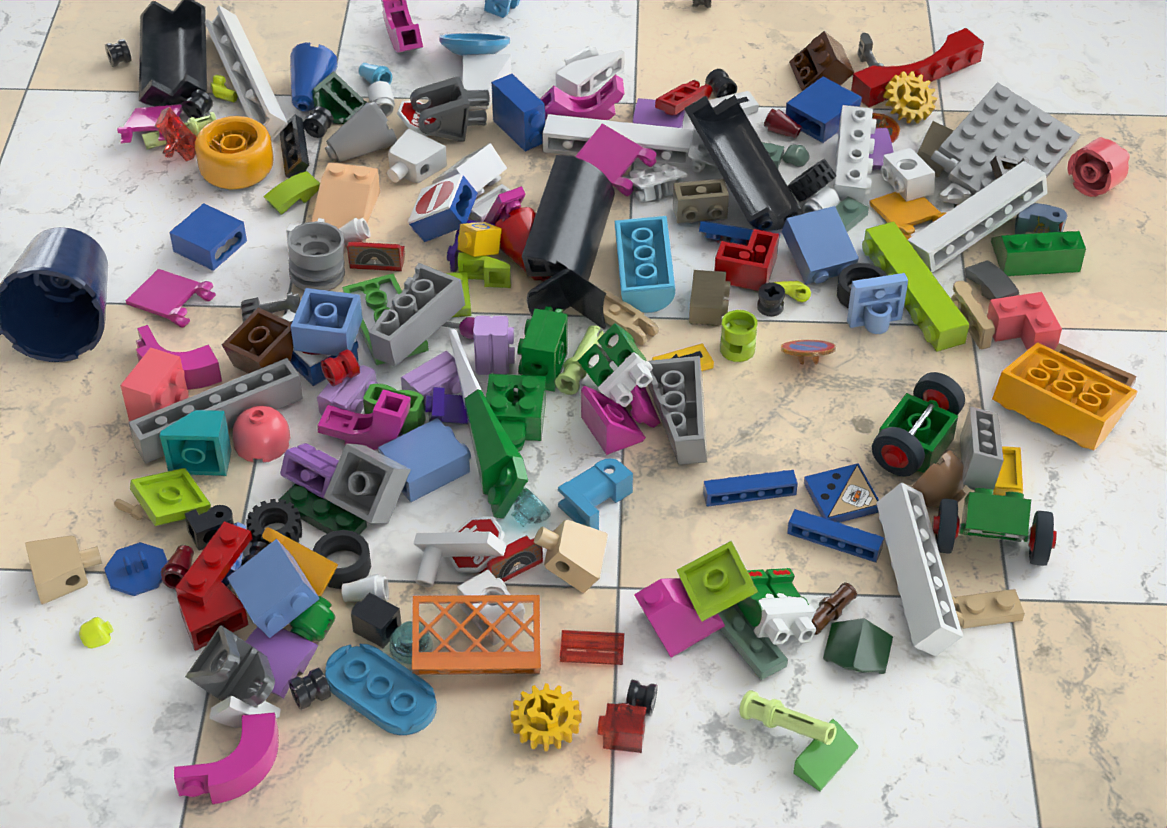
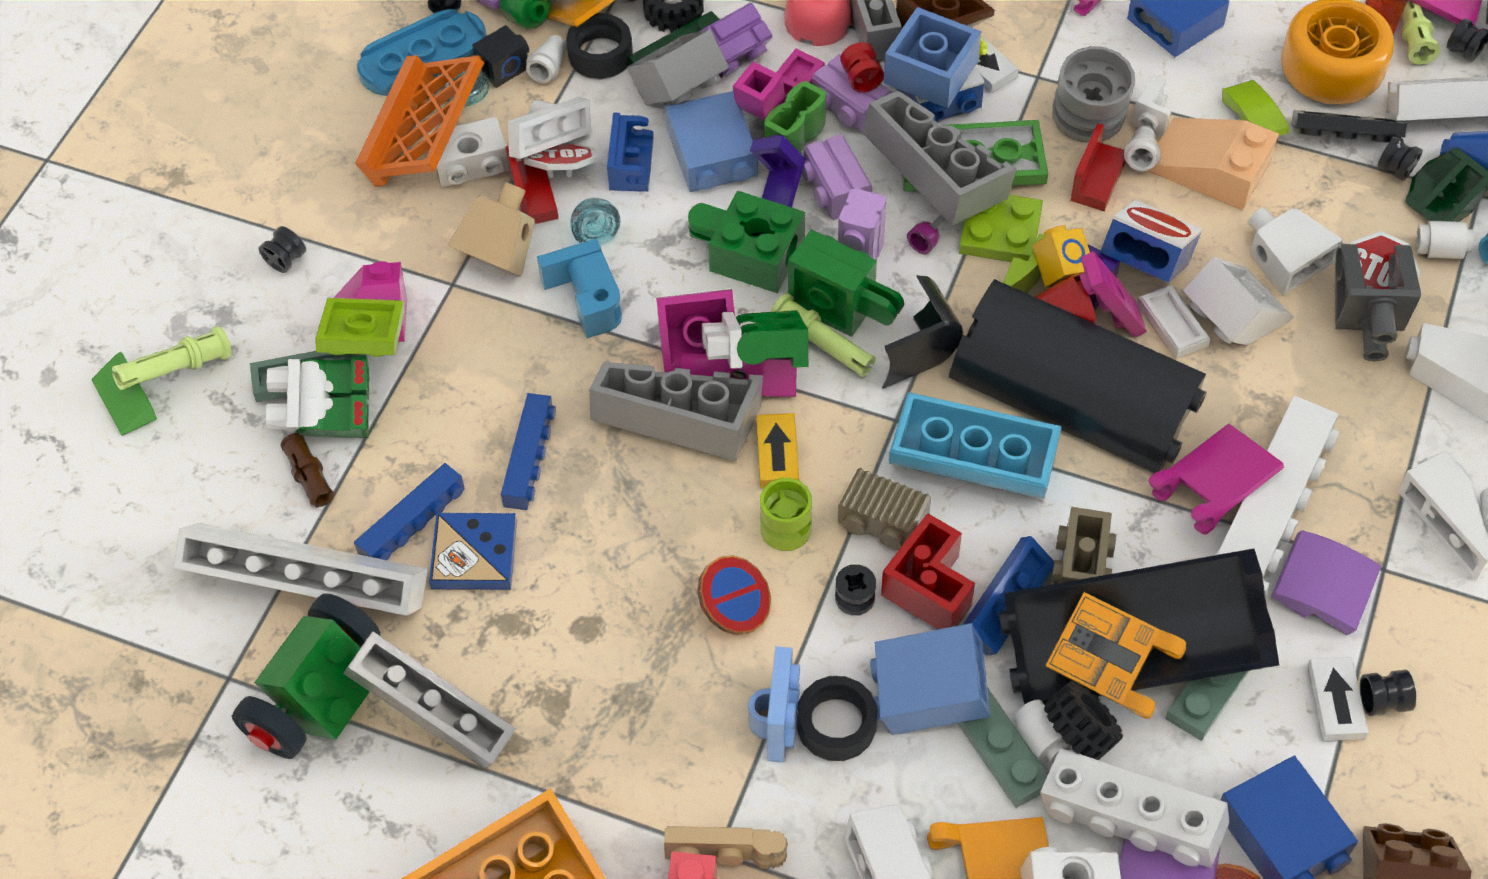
camera: 110 degrees right, 10 degrees up
dark grey hinge [241,292,301,322] -> none
light grey cone [325,101,397,162] -> none
green plate [449,329,528,519] -> none
blue brick [491,73,545,152] -> none
yellow gear [511,683,581,751] -> none
dark pink arch [540,74,625,121] -> none
clear red tile [560,630,624,665] -> none
clear red brick [597,703,646,753] -> none
tan hinge [603,289,659,346] -> none
white hinge [622,162,687,202] -> none
red hinge [655,80,713,115] -> none
dark red cone [764,109,802,139] -> none
neon yellow arm [773,281,811,302] -> none
sand green piece [782,144,810,167] -> none
dark green slope [823,618,893,674] -> none
lime brick [862,222,969,352] -> none
brick [872,372,965,477] -> none
medium nougat cylinder [912,450,966,508] -> none
tan hinge [952,589,1025,629] -> none
yellow tile [993,446,1023,496] -> none
none -> blue hinge [607,113,654,192]
none -> light orange flag [1046,592,1186,719]

